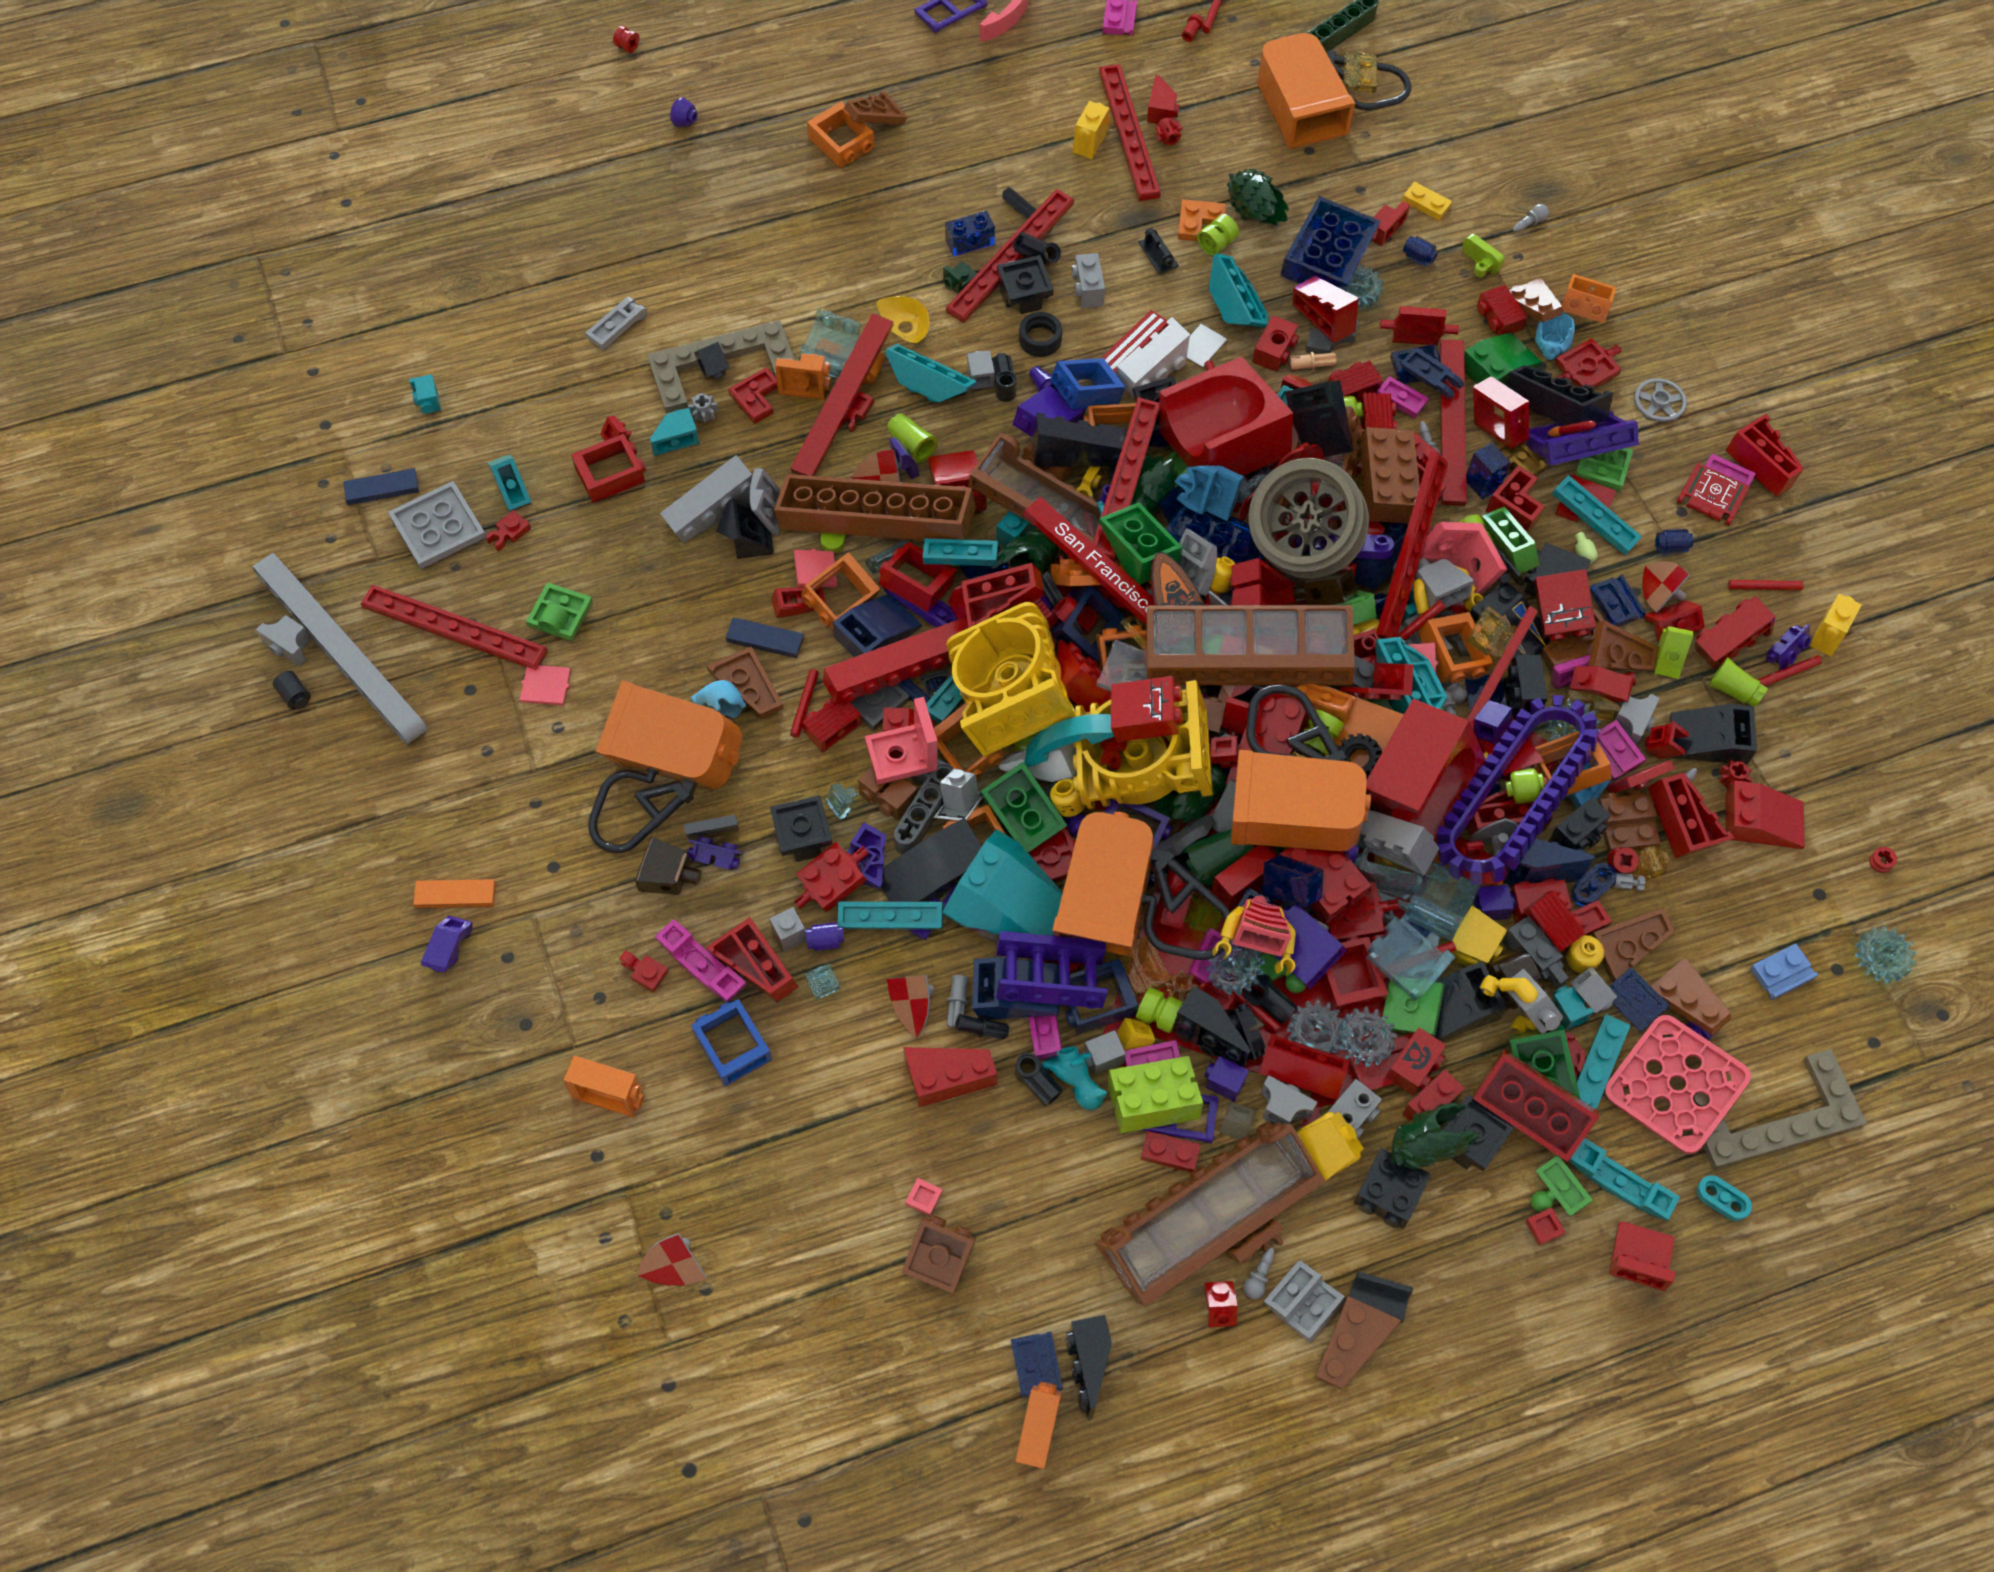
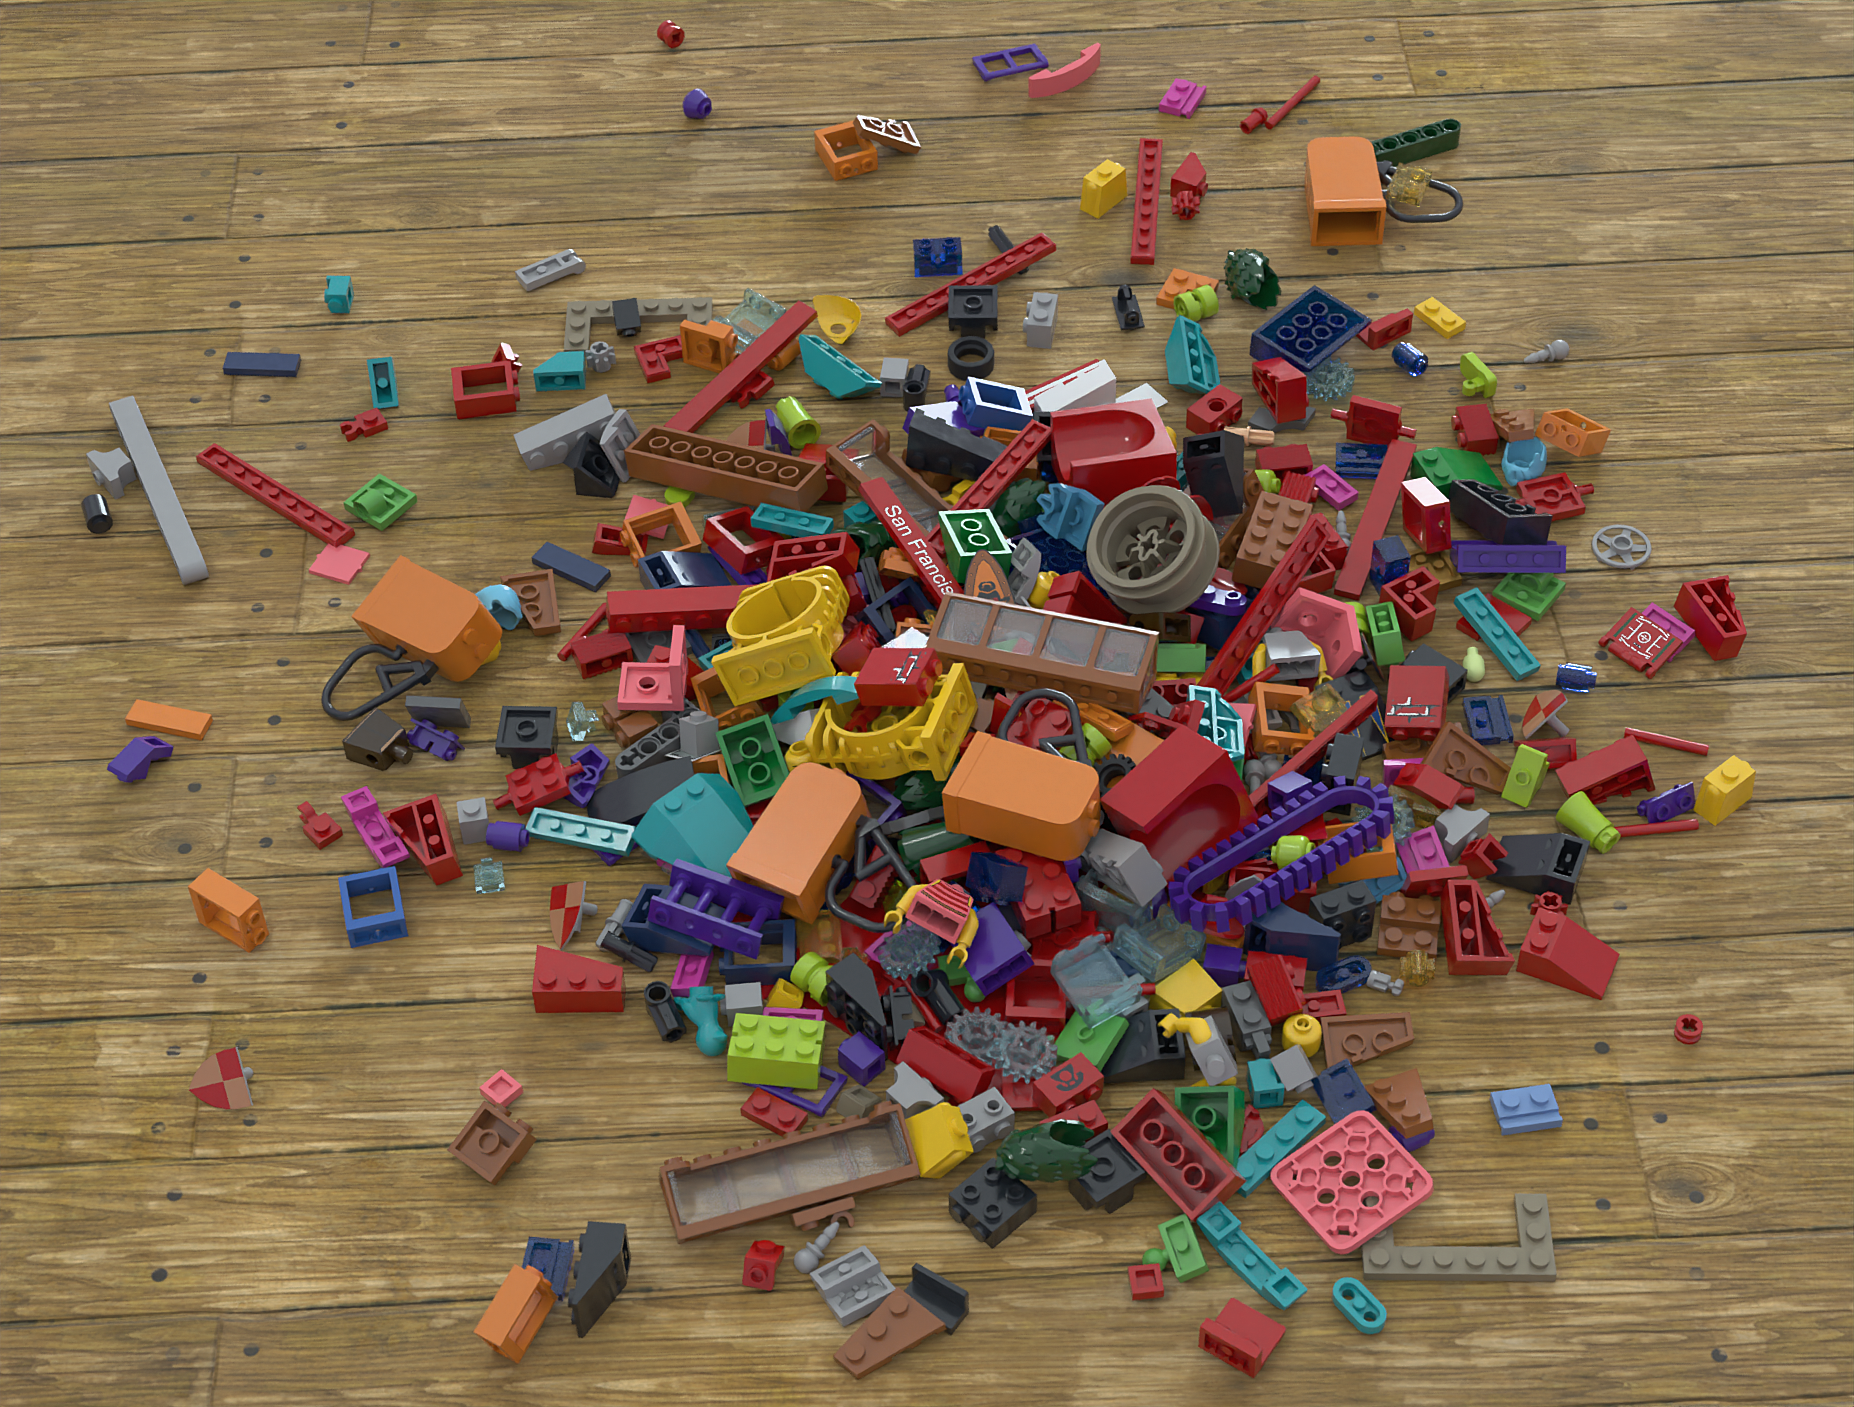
camera: 20 degrees right, 15 degrees down
light grey plate [388,481,486,569] -> none
dark green bracket [943,262,977,294] -> none
black piece [1013,232,1061,266] -> none
red tile [1051,596,1077,622] -> none
dark blue hinge [1400,347,1464,399] -> none
red piece [1548,421,1596,437] -> none
red wheel [1607,847,1639,873] -> none
clear light blue gear [1855,925,1917,983] -> none

